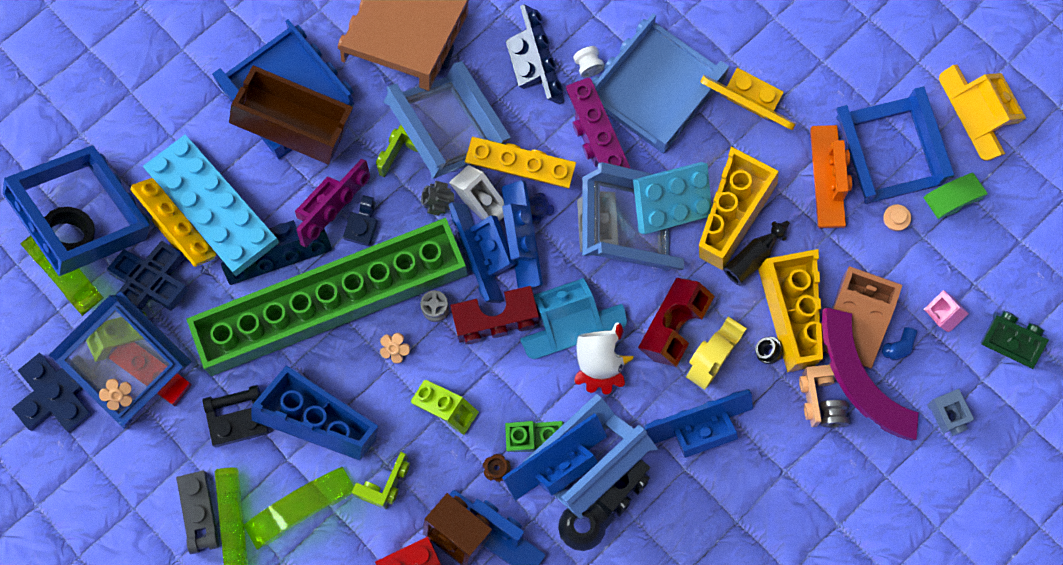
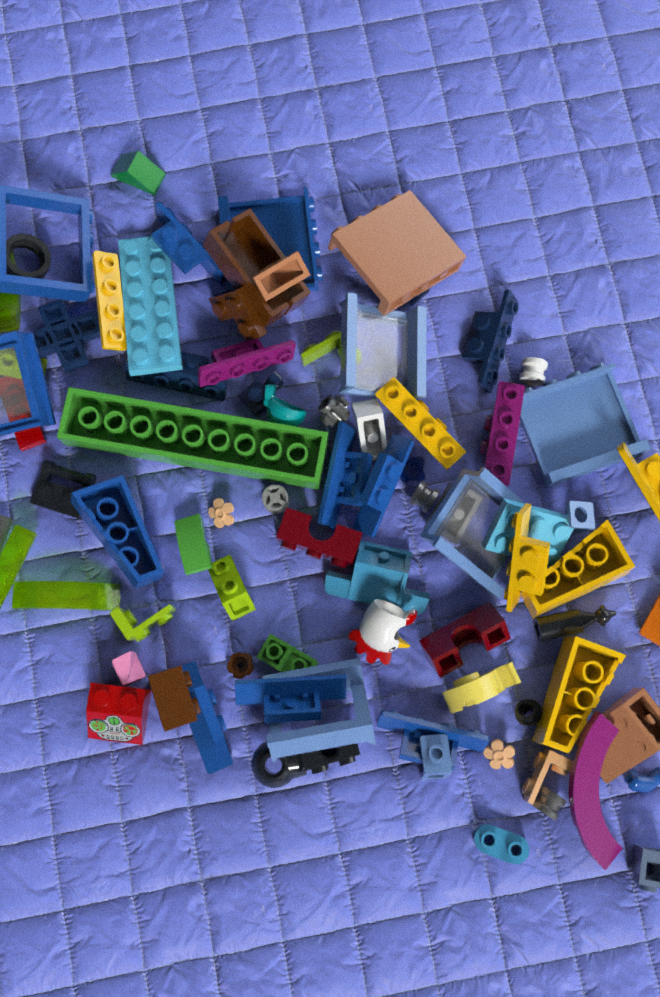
camera: 30 degrees right, 5 degrees up
none -> green slope [110,151,166,196]
none -> bright pink slope [112,651,146,685]
none -> blue bracket [151,201,224,285]
none -> bright green slope [174,514,212,575]
none -> reddish brown plate [209,286,267,341]
none -> nougat slope [252,251,310,301]
none -> teal piece [263,384,307,427]
none -> flat silver wheel [409,480,440,514]
none -> medium blue bracket [420,734,452,780]
none -> dark azure plate [473,823,529,864]
none -> light nougat plant [484,739,515,769]
none -> yellow bracket [504,503,550,612]
none -> medium blue bracket [566,501,596,535]

